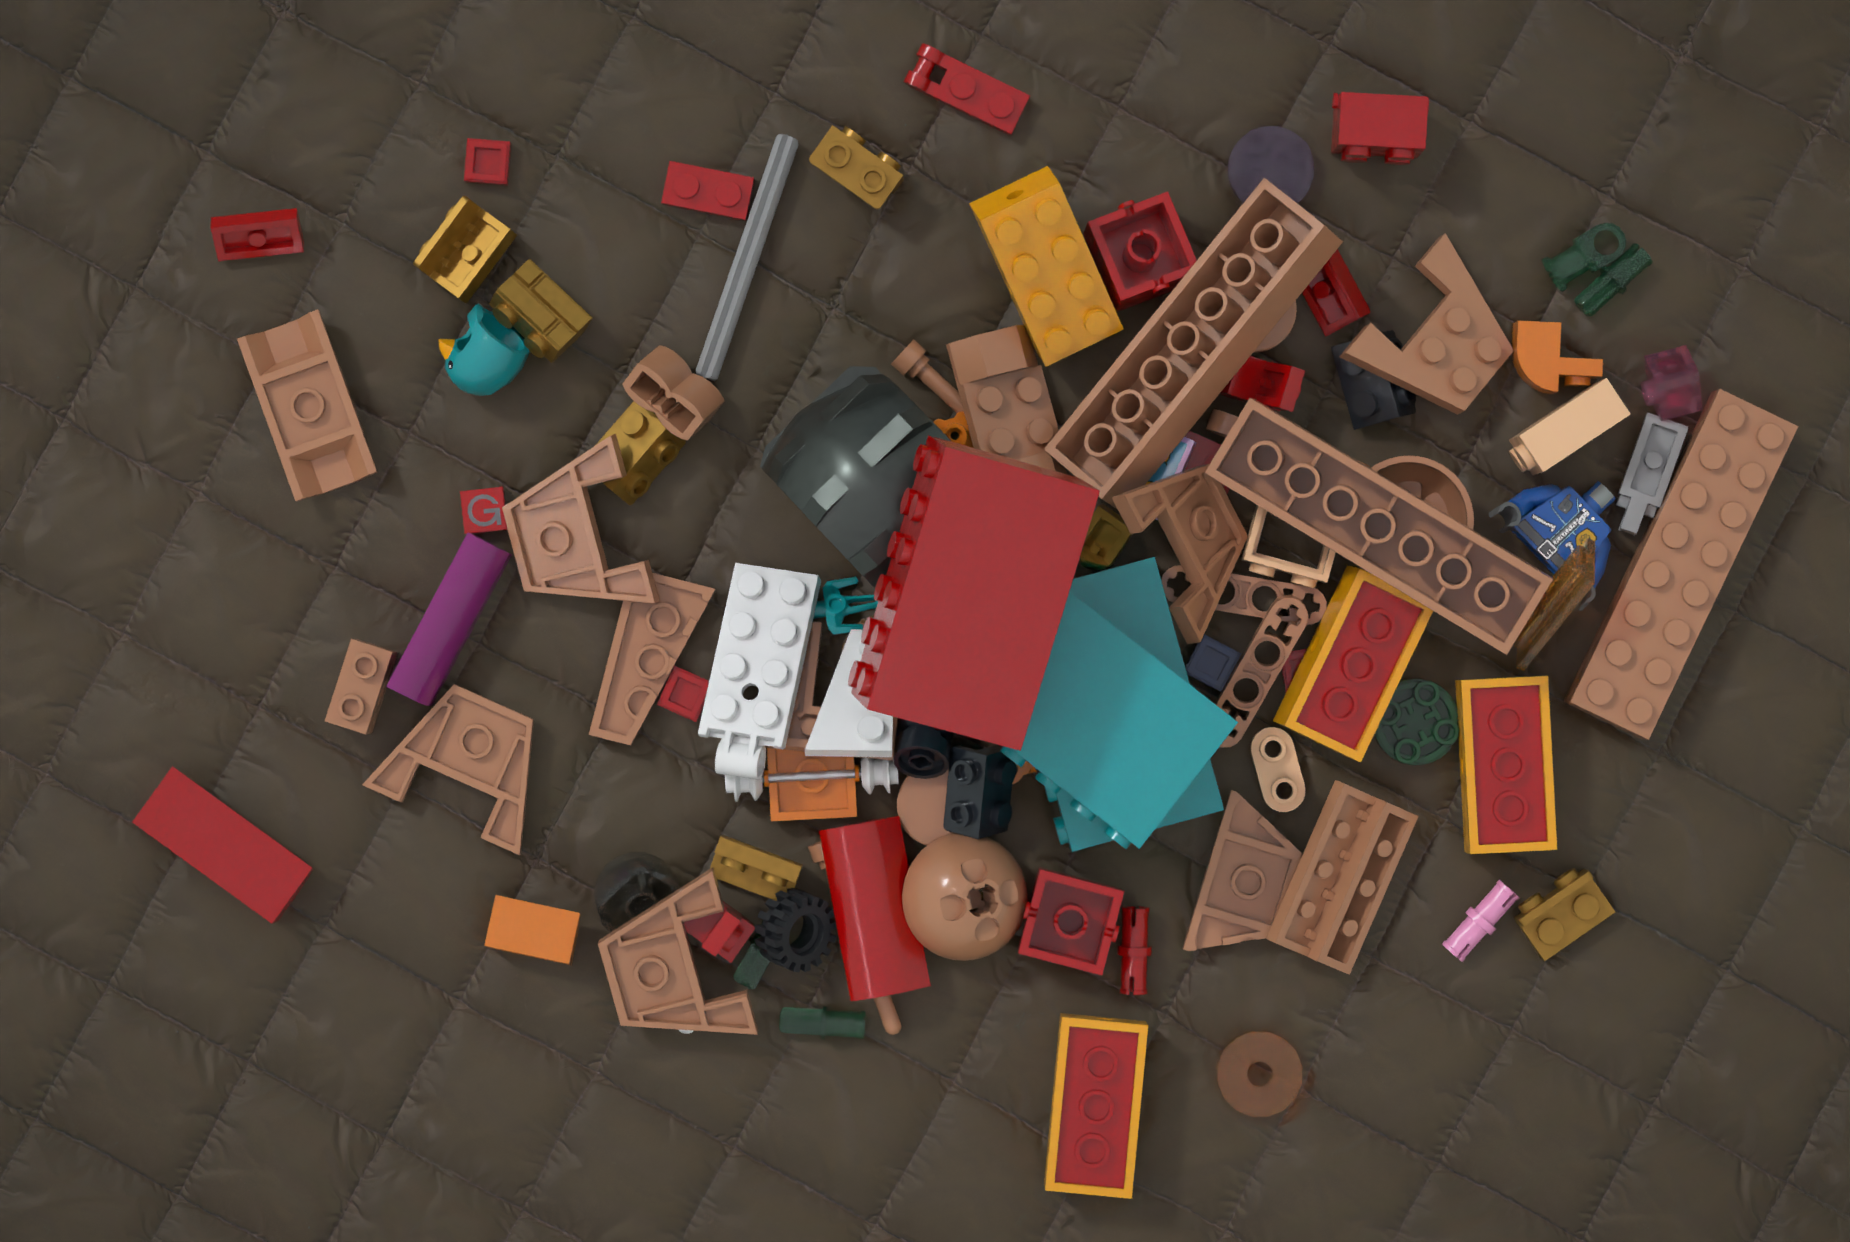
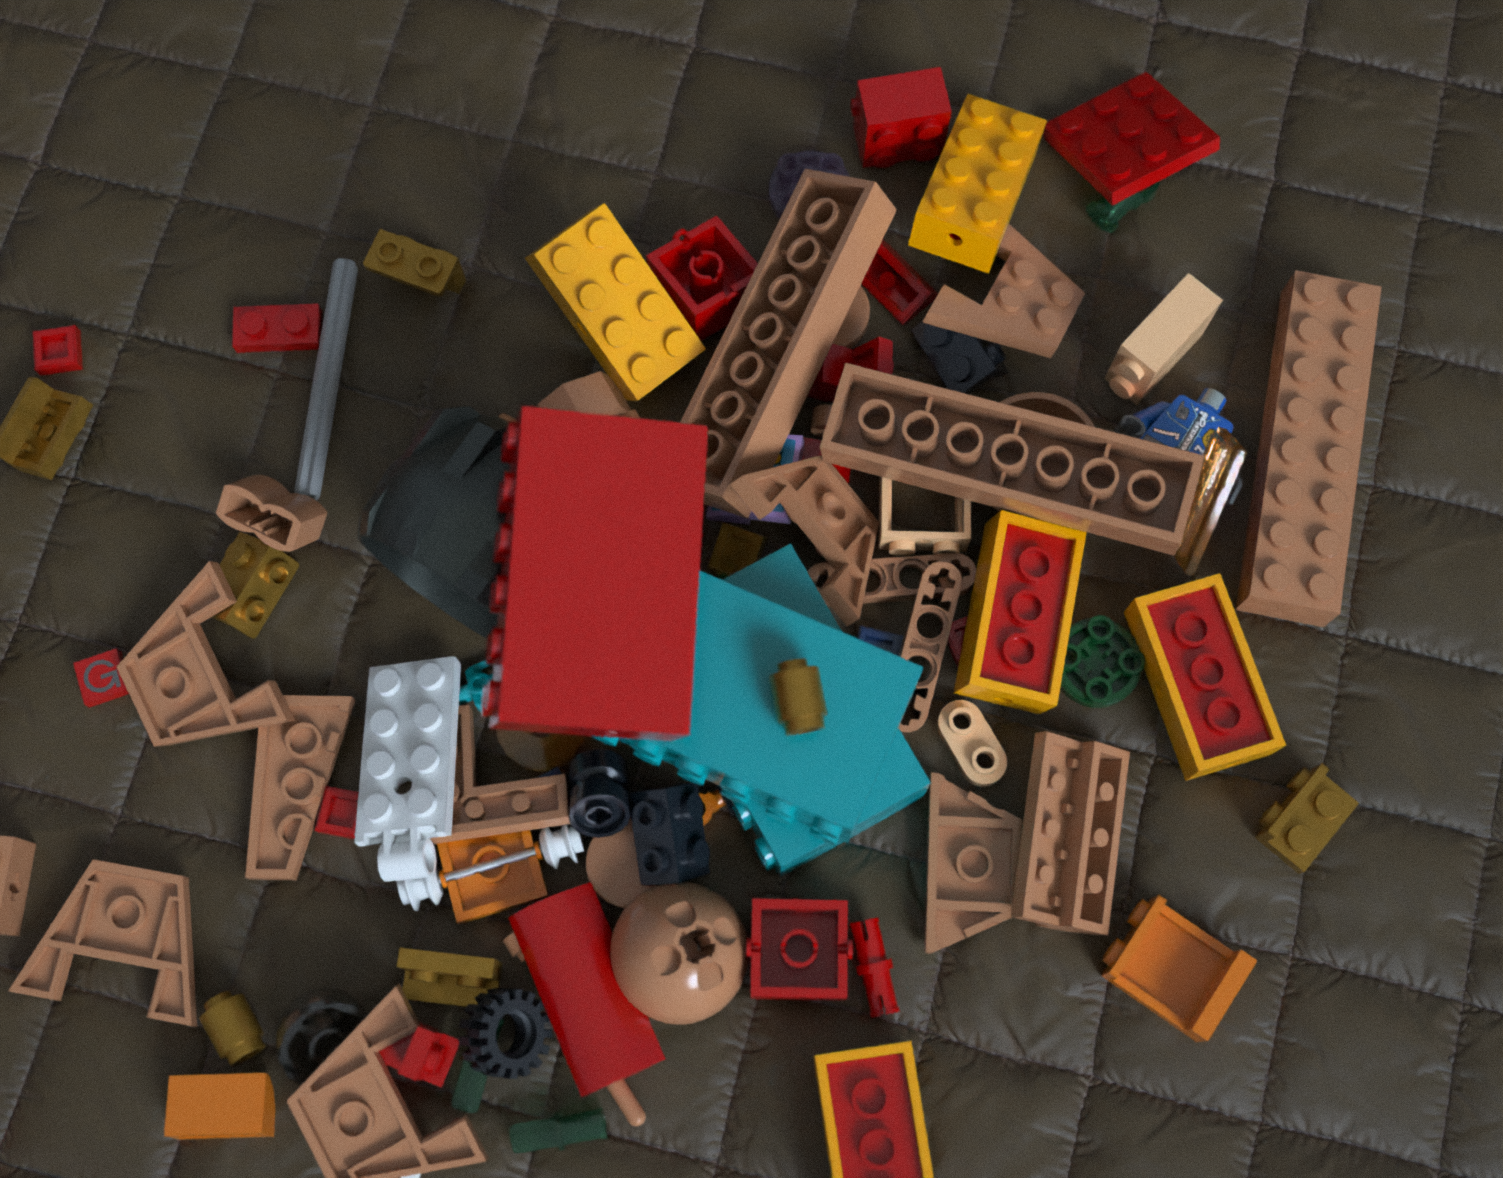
camera: 15 degrees left, 15 degrees down
magenta brick [386,533,512,706] -> none
teal piece [438,304,530,396] -> none
pearl gold brick [489,259,593,363] -> none
white wing [805,629,893,757] -> none
red plate [903,43,1030,136] -> none
clear orange tile [1217,1031,1302,1117] -> none
bright pink pin [1442,880,1520,962] -> none
orange brick [1512,320,1603,394] -> none
clear green axle [1574,243,1653,316] -> none
light grey hinge [1616,413,1688,536] -> none
clear pink brick [1641,345,1702,421] -> none
none -> pearl gold brick [199,990,266,1067]
none -> pearl gold brick [769,658,828,735]
none -> light orange brick [908,94,1047,273]
none -> red plate [1043,71,1220,205]
none -> orange panel [1101,895,1258,1042]

